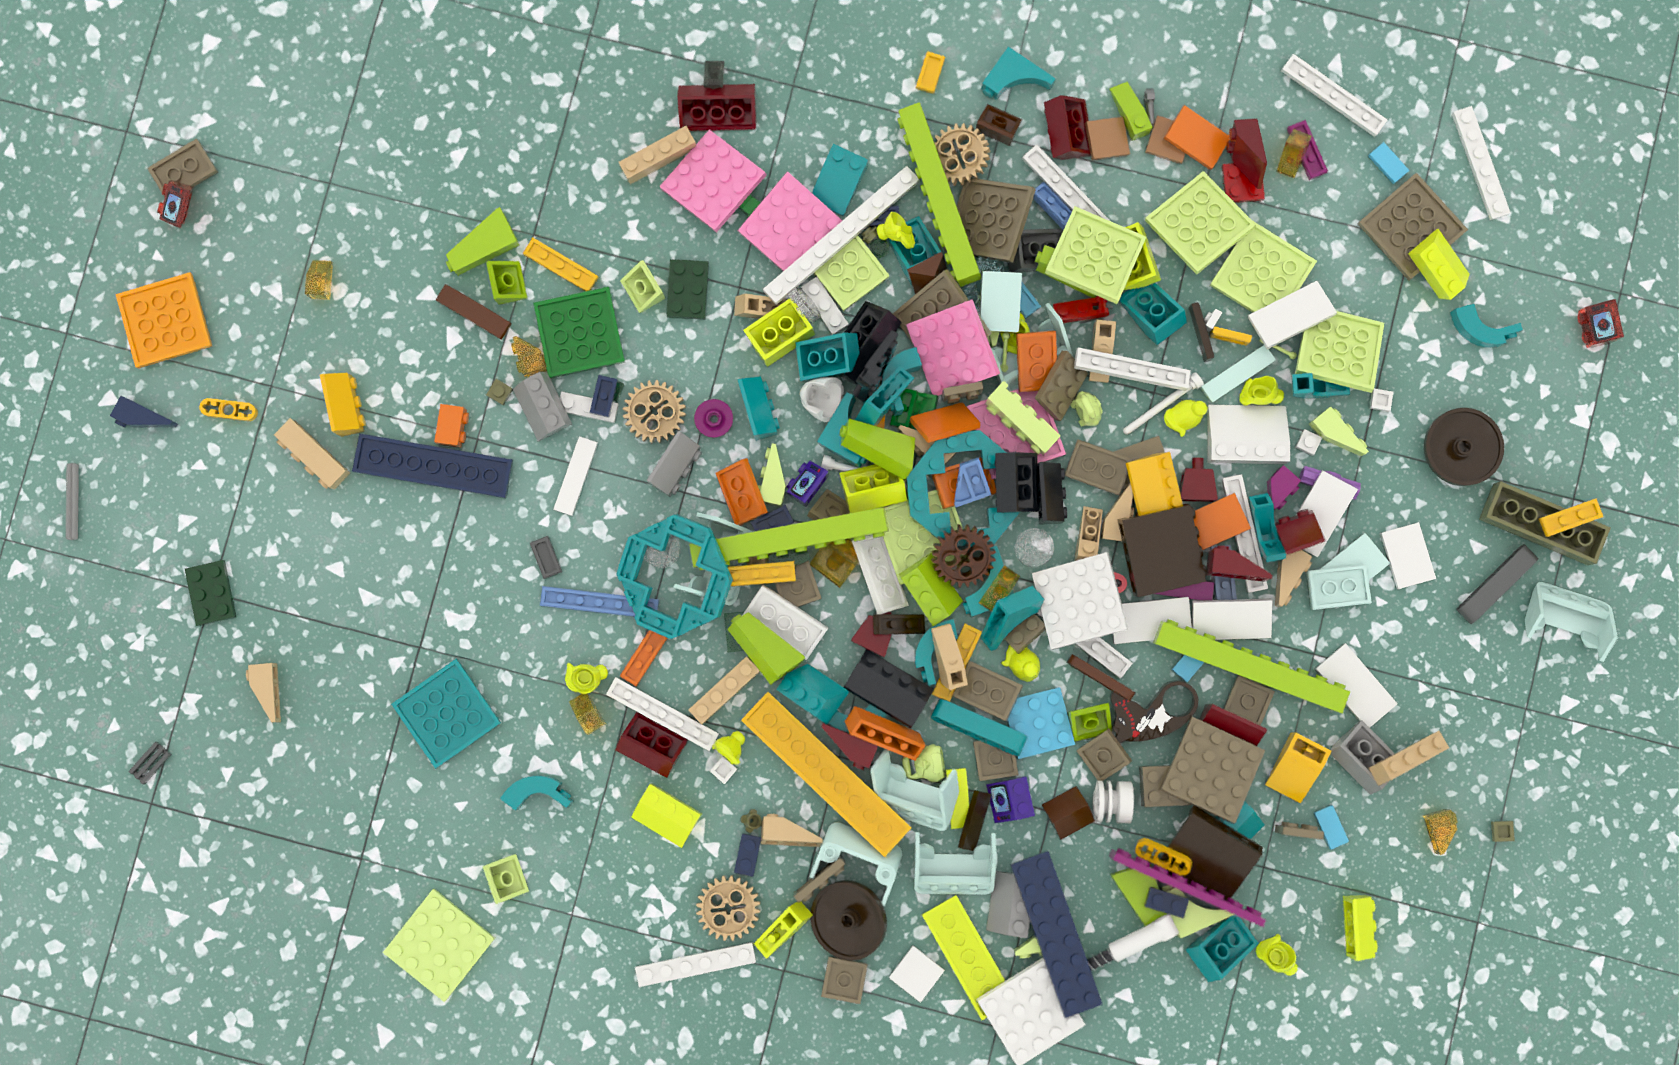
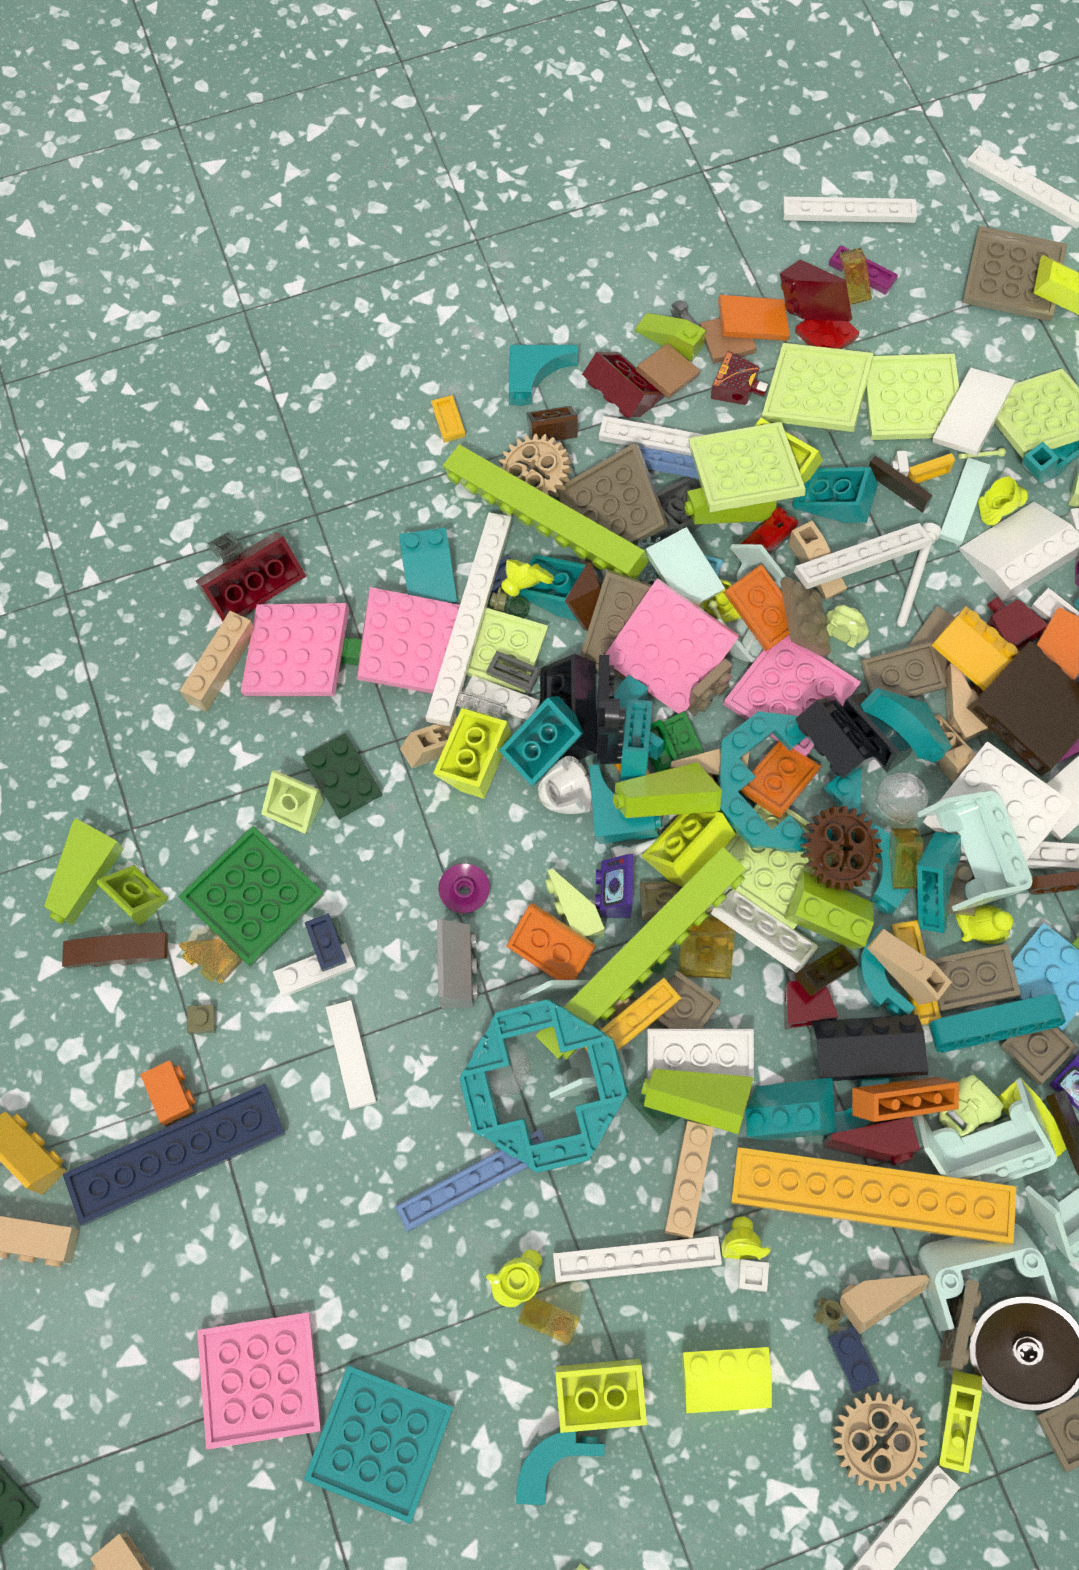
camera: 35 degrees left, 15 degrees down
light grey slope [513,372,572,441] -> none
yellow tile [523,237,599,292] -> none
dark grey tile [530,536,563,579] -> none
dark red slope [615,712,688,778] -> none
orange tile [620,630,668,687] -> none
tan gear [623,380,686,444] -> none
teal slope [738,376,780,441] -> none
dark blue plate [751,505,794,531] -> none
orange tile [910,402,981,443] -> none
medium blue wing [954,457,991,507] -> none
yellowish green wedge [985,381,1060,455] -> none
neon yellow hair [1164,400,1207,437] -> none
medium azure tile [1368,142,1409,184] -> none
none -> bright pink plate [197,1312,322,1450]
none -> dark grey tile [486,651,541,693]
none -> neon yellow slope [555,1359,647,1433]
none -> dark red torso [711,351,769,405]
none -> teal arch [860,688,952,763]
none -> light aqua windscreen [917,791,1032,912]

